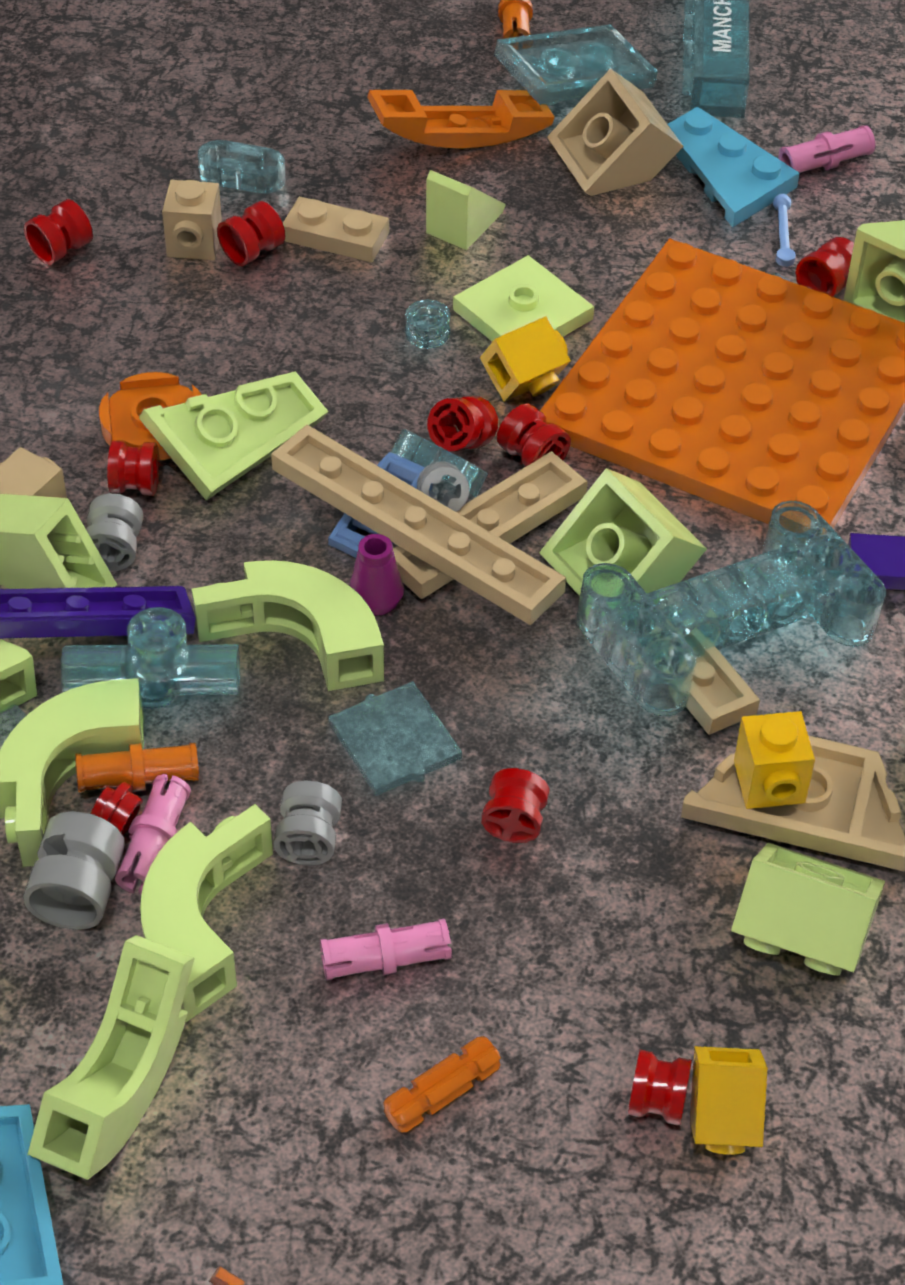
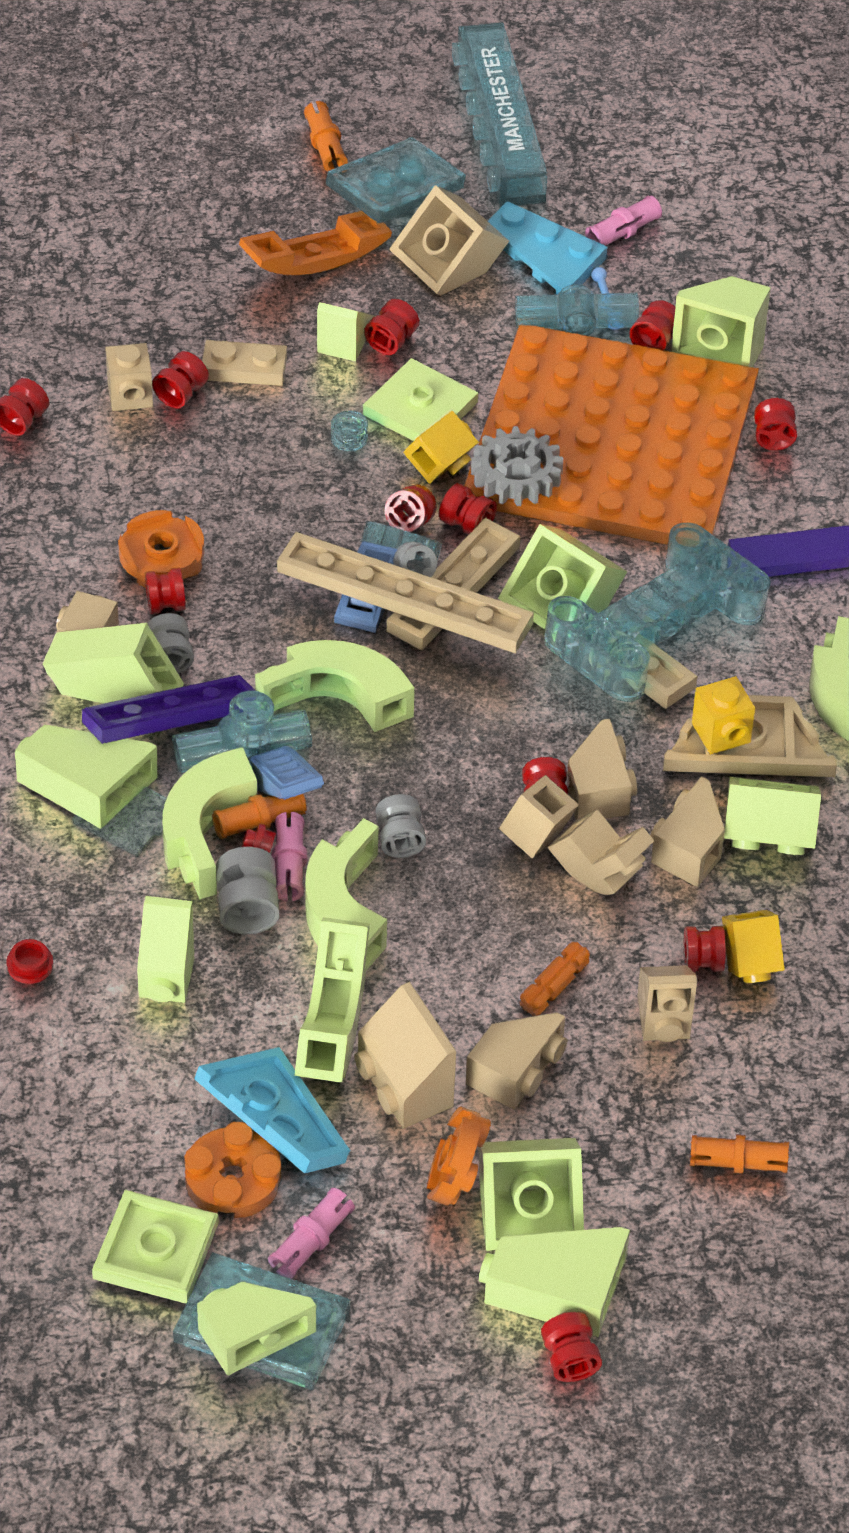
camera: 15 degrees left, 0 degrees up
yellowish green wing [139,371,329,501] -> none
clear light blue beam [197,140,286,194] -> none
bright pink pin [320,918,452,980] -> none
clear light blue piece [328,681,462,796] -> none
magenta cone [349,534,404,616] -> none
none -> medium blue slope [249,746,324,800]
none -> tan slope [354,982,456,1129]
none -> red wheel [364,299,420,355]
none -> tan slope [465,1012,568,1110]
none -> light grey gear [471,426,563,506]
none -> tan brick [499,775,579,858]
none -> clear light blue piece [515,284,639,336]
none -> tan brick [547,809,654,895]
none -> tan slope [566,719,637,820]
none -> tan slope [637,965,697,1042]
none -> tan slope [650,776,725,887]

